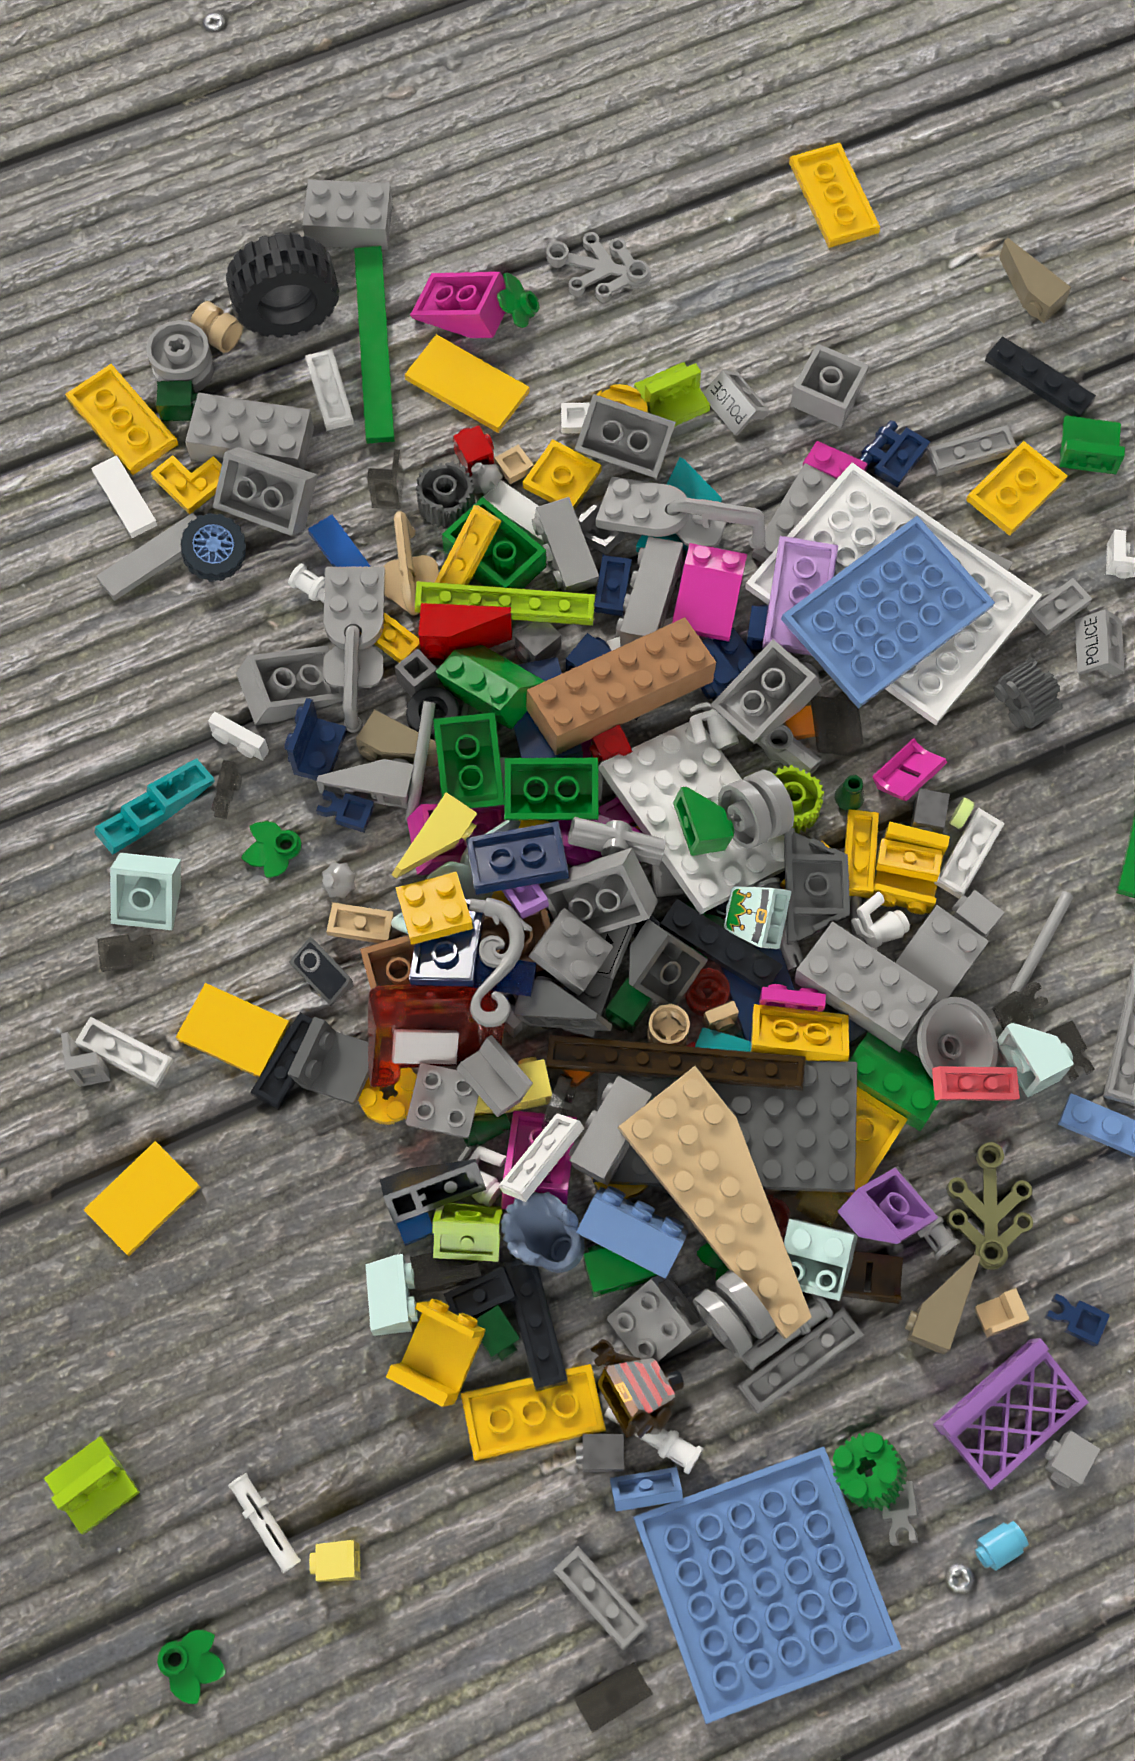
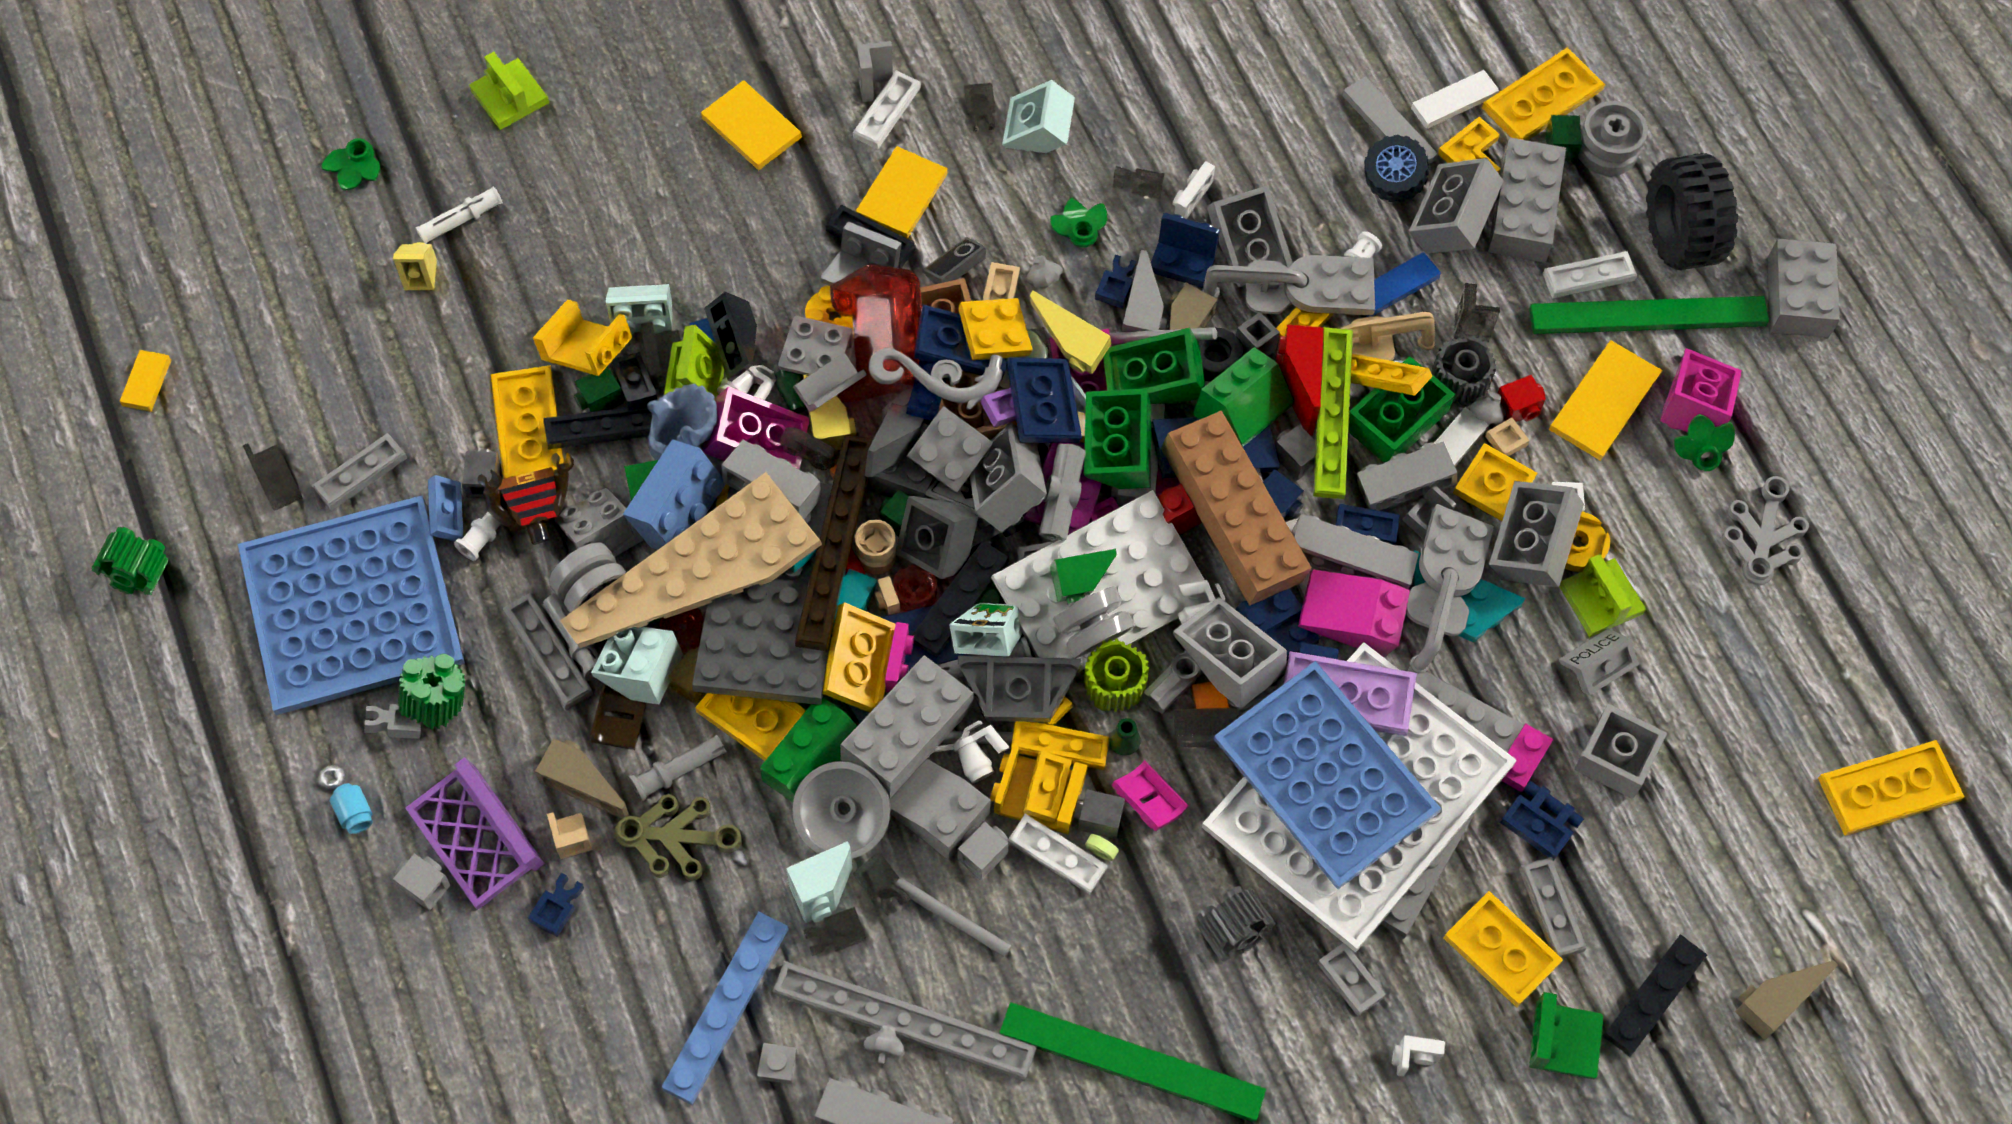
camera: 90 degrees right, 5 degrees down
teal slope [94,758,215,855] -> none
tan wheel [190,301,243,353] -> none
white tile [392,1029,459,1064] -> none
white tile [498,1113,584,1202] -> none
medium lavender slope [837,1168,938,1244] -> none
coral plate [932,1066,1020,1101] -> none
light grey panel [1075,609,1125,676] -> none

